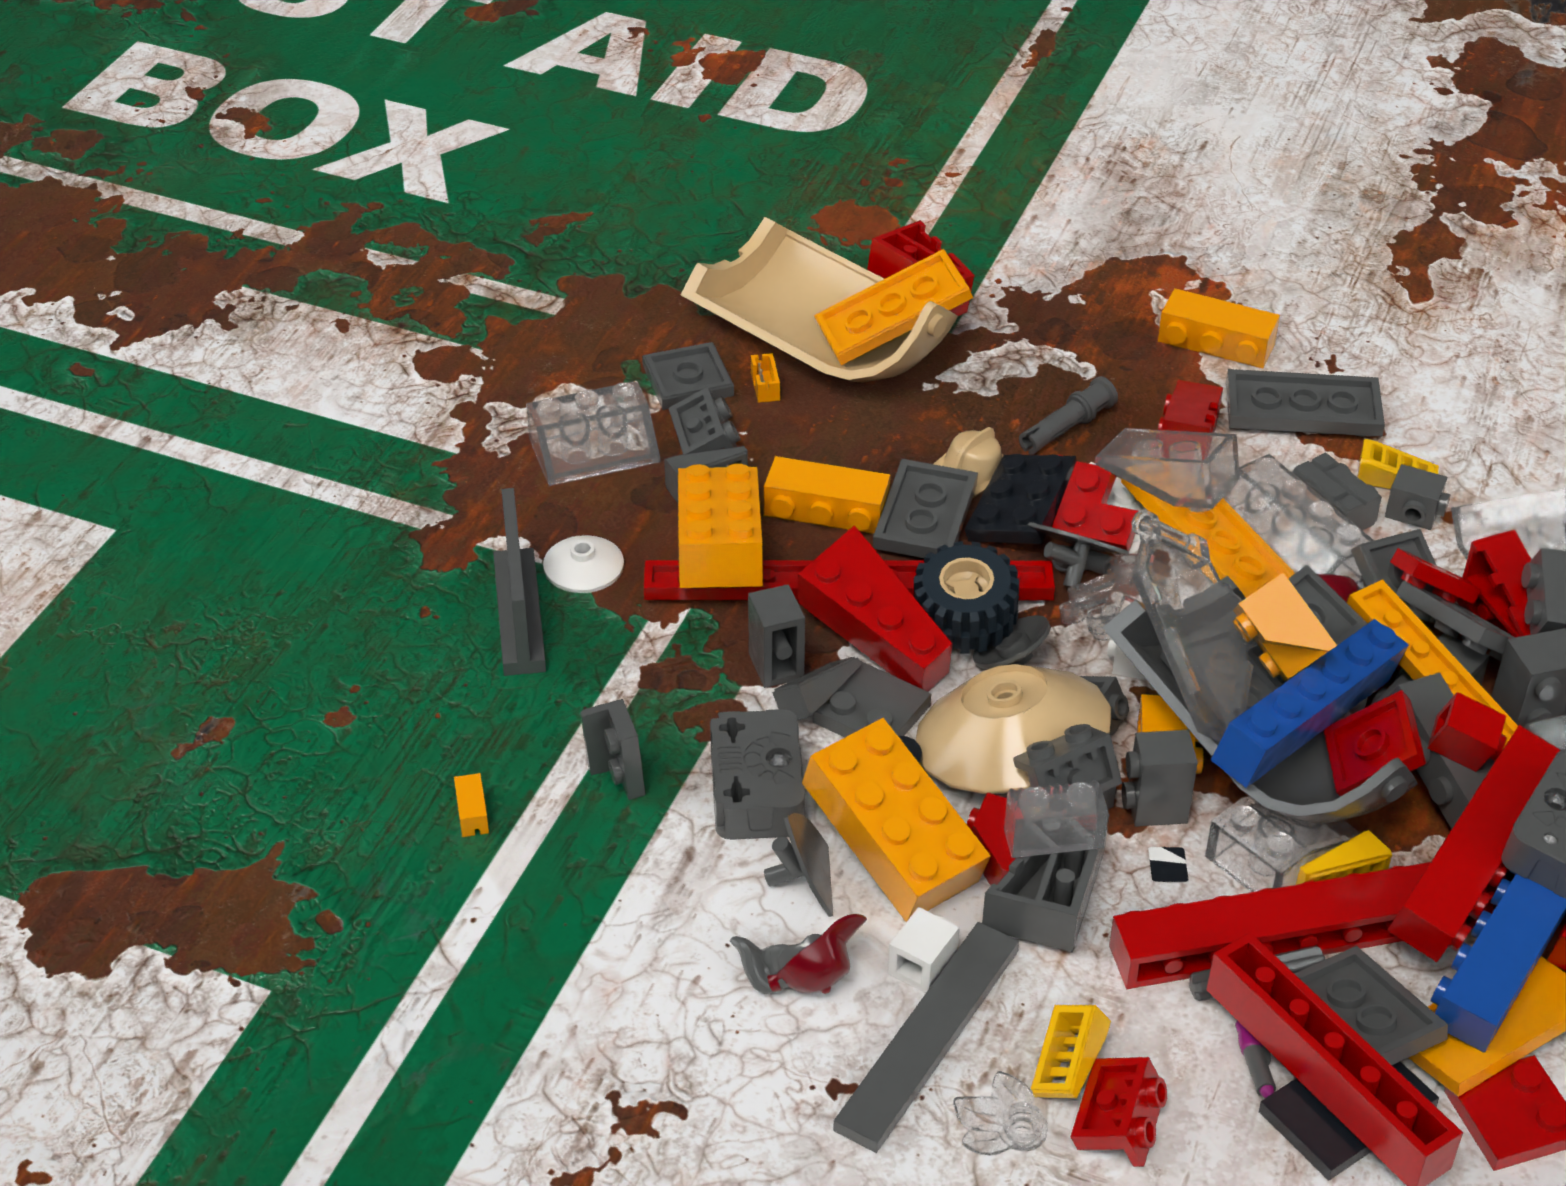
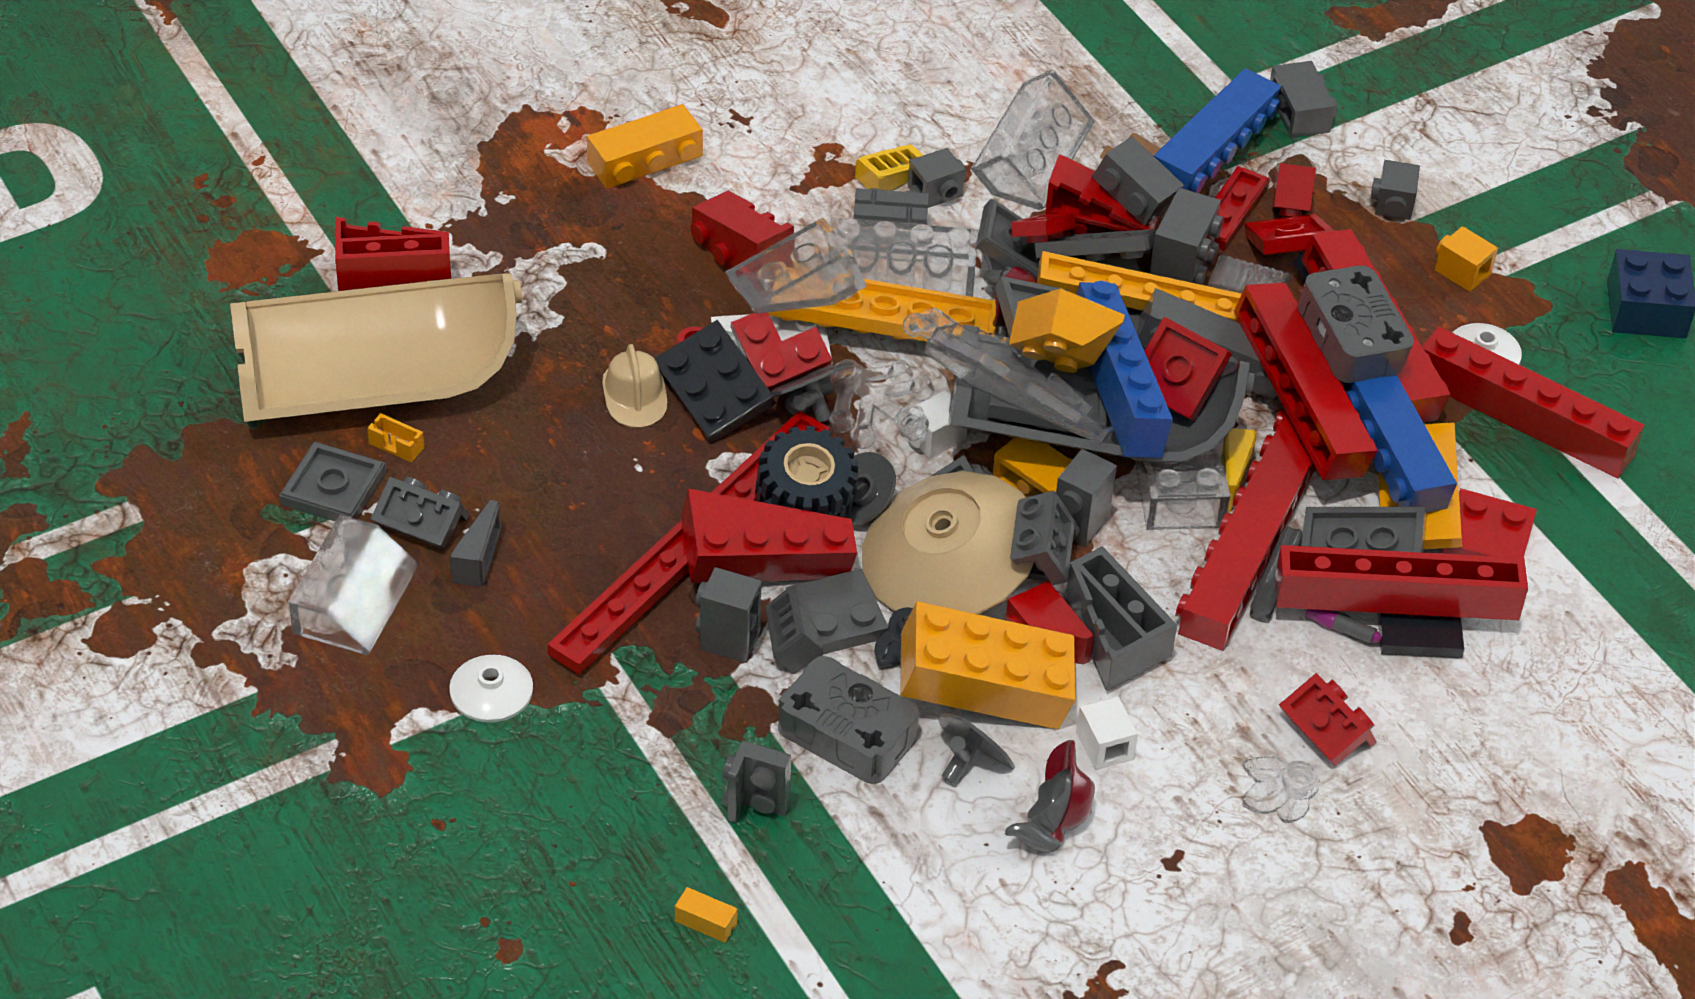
camera: 55 degrees left, 5 degrees up
dark grey fence [493,488,546,676] -> none
light orange brick [678,464,763,588] -> none
light orange brick [764,456,890,534] -> none
light orange tile [814,249,973,365] -> none
dark grey tile [833,922,1019,1153] -> none
dark grey plate [873,459,978,558] -> none
clear brick [1004,780,1109,858] -> none
dark grey pin [1019,376,1118,455] -> none
yellow slope [1030,1005,1111,1098] -> none
black sticker [1148,847,1189,882] -> none
dark grey plate [1226,369,1385,437] -> none
red brick [1427,692,1507,772] -> none

